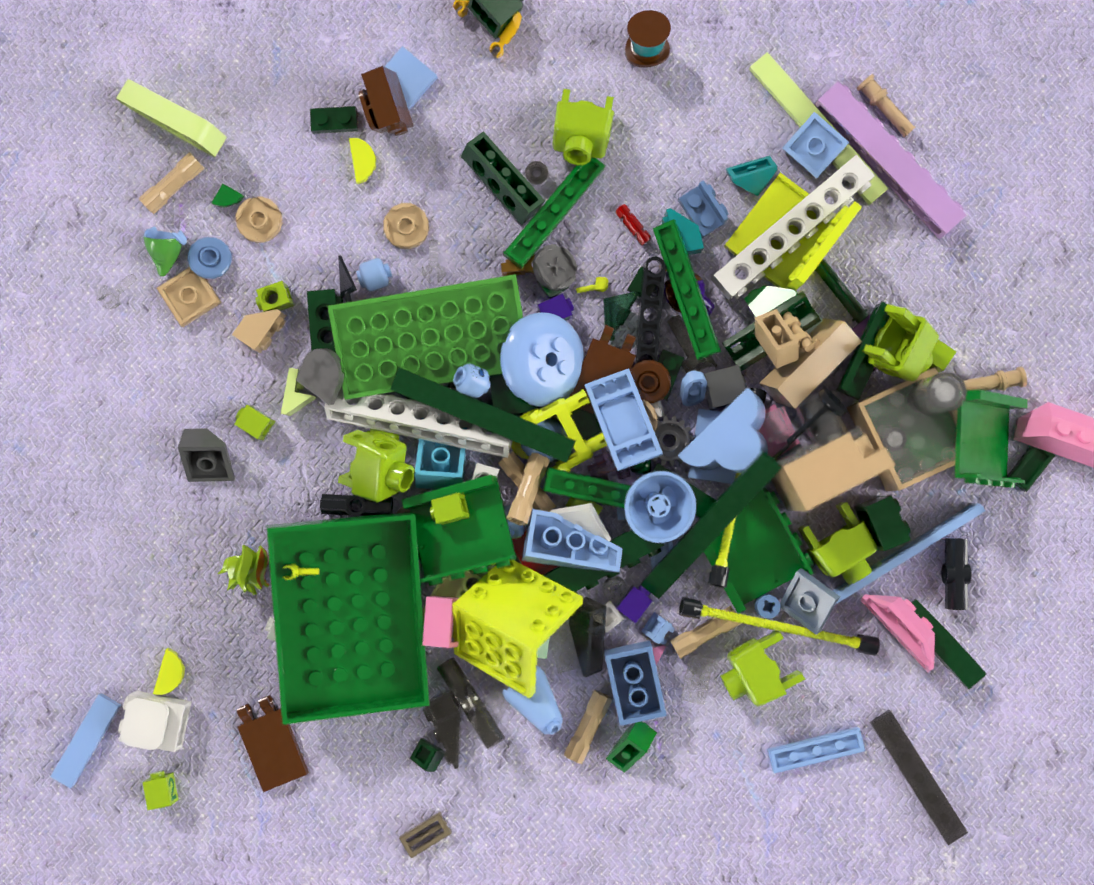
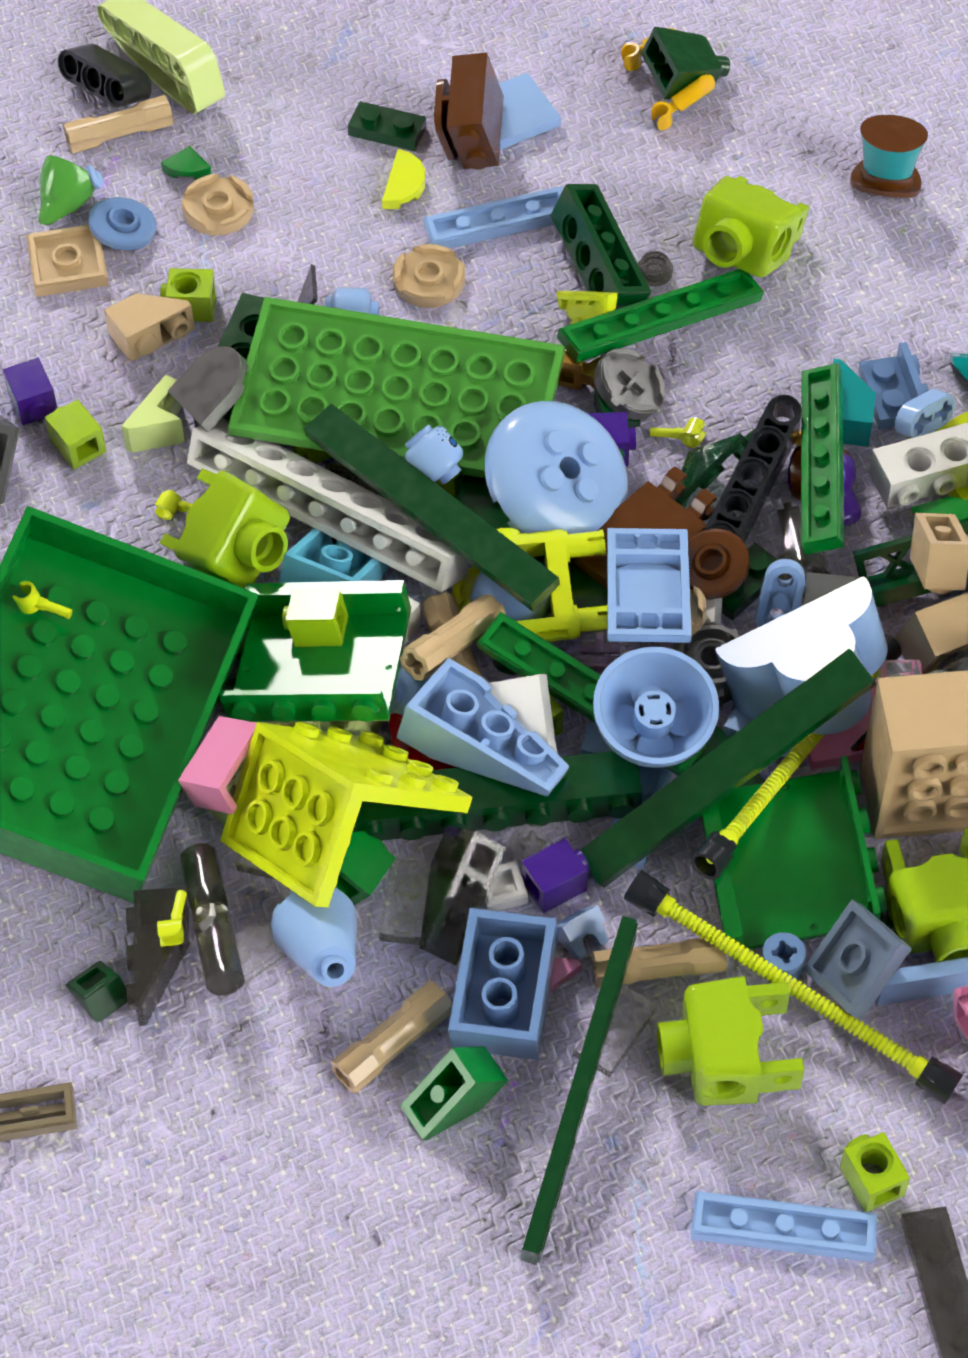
camera: 15 degrees right, 30 degrees down
red axle [616,204,651,245] -> none
none -> dark purple brick [2,357,57,426]
none -> black beam [58,43,152,108]
none -> neon yellow hand [155,490,193,520]
none -> neon yellow hand [157,890,187,947]
none -> light blue tile [423,186,563,249]
none -> dark green tile [522,916,638,1265]
none -> neon yellow tile [556,290,617,324]
none -> lime brick [840,1132,910,1212]
none -> light blue beam [895,388,956,438]

